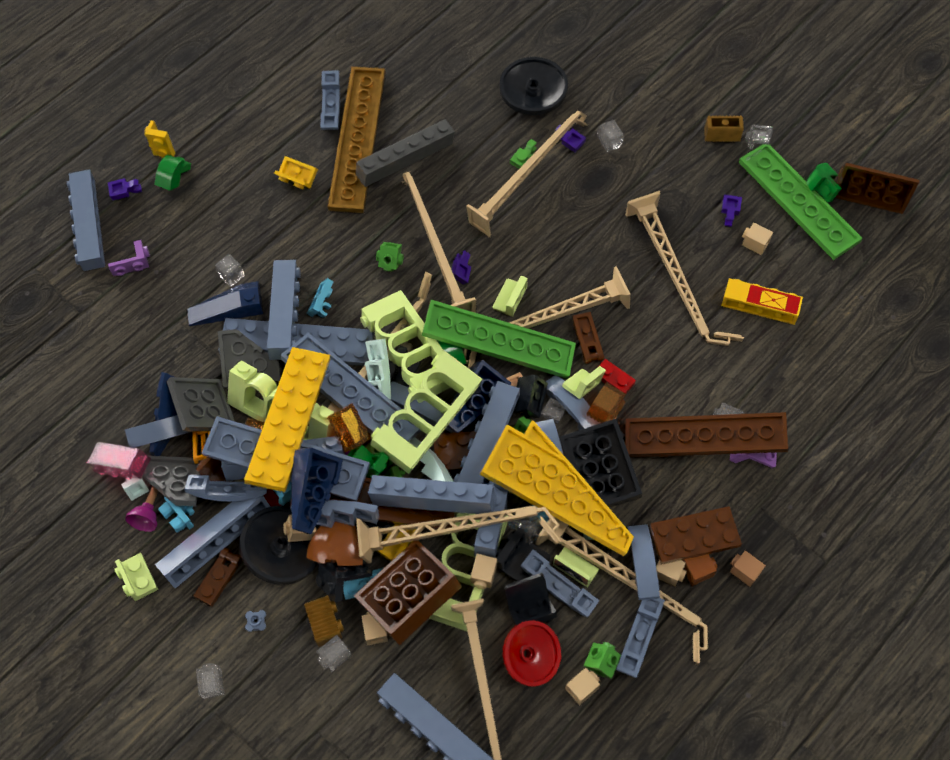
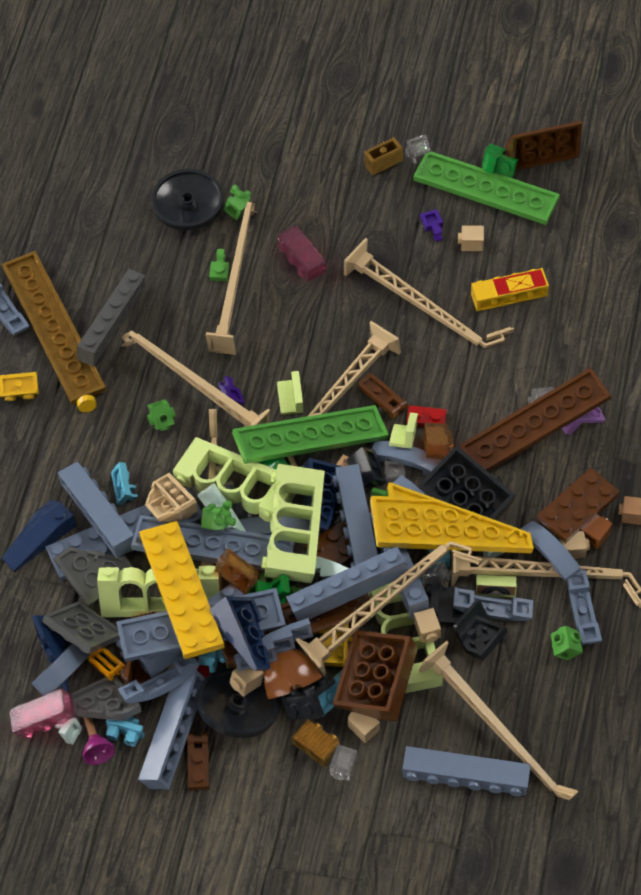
camera: 30 degrees left, 5 degrees down
yellowish green bracket [115,553,158,601] -> none
clear brick [196,663,224,699] -> none
clear brick [215,254,244,287] -> none
sand blue plate [245,610,266,632] -> none
red dish [503,621,561,686] -> none
dark purple plate [555,125,586,153] -> none
tan brick [565,668,600,706] -> none
clear brick [597,120,624,152] -> none
none -> yellow tile [77,395,97,412]
none -> tan wedge [145,473,198,522]
none -> bright green piece [201,501,236,530]
none -> bright green piece [223,185,251,221]
none -> clear pink brick [277,225,326,282]

